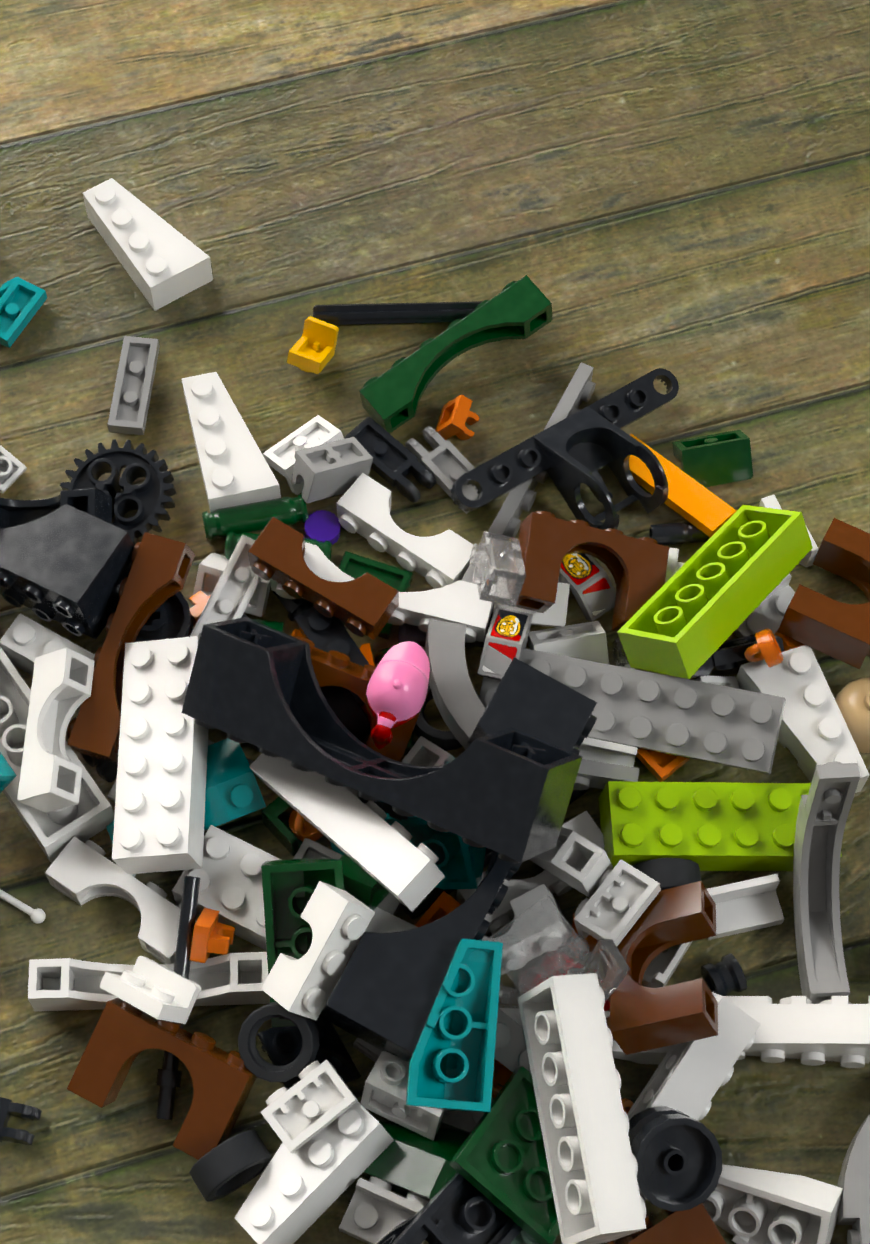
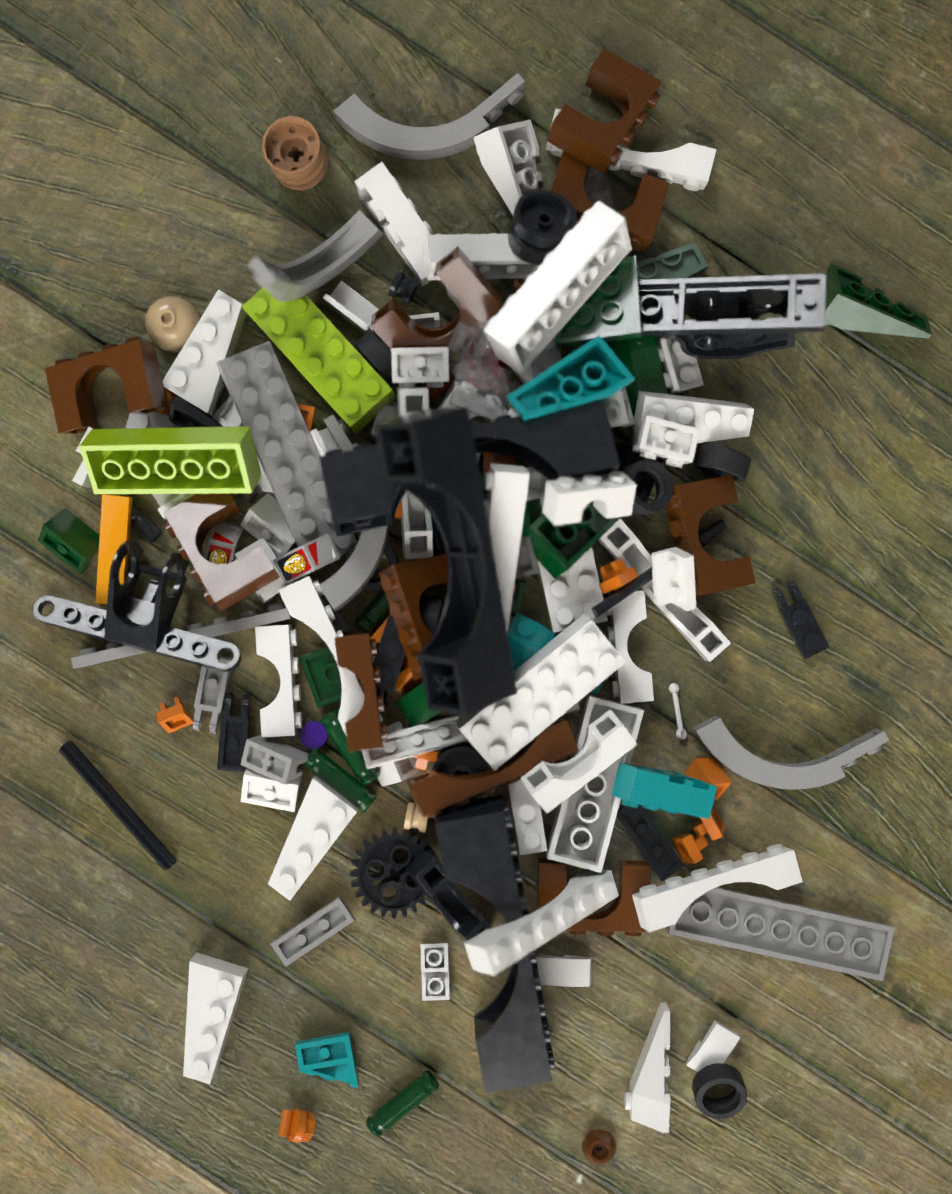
camera: 125 degrees left, 25 degrees up
yellow bracket [287,316,339,374] -> none
dark green arch [359,275,552,434] -> none
bright pink hair [366,641,430,749] -> none
clear brick [470,531,526,607] -> none
orange tile [744,628,783,668] -> none

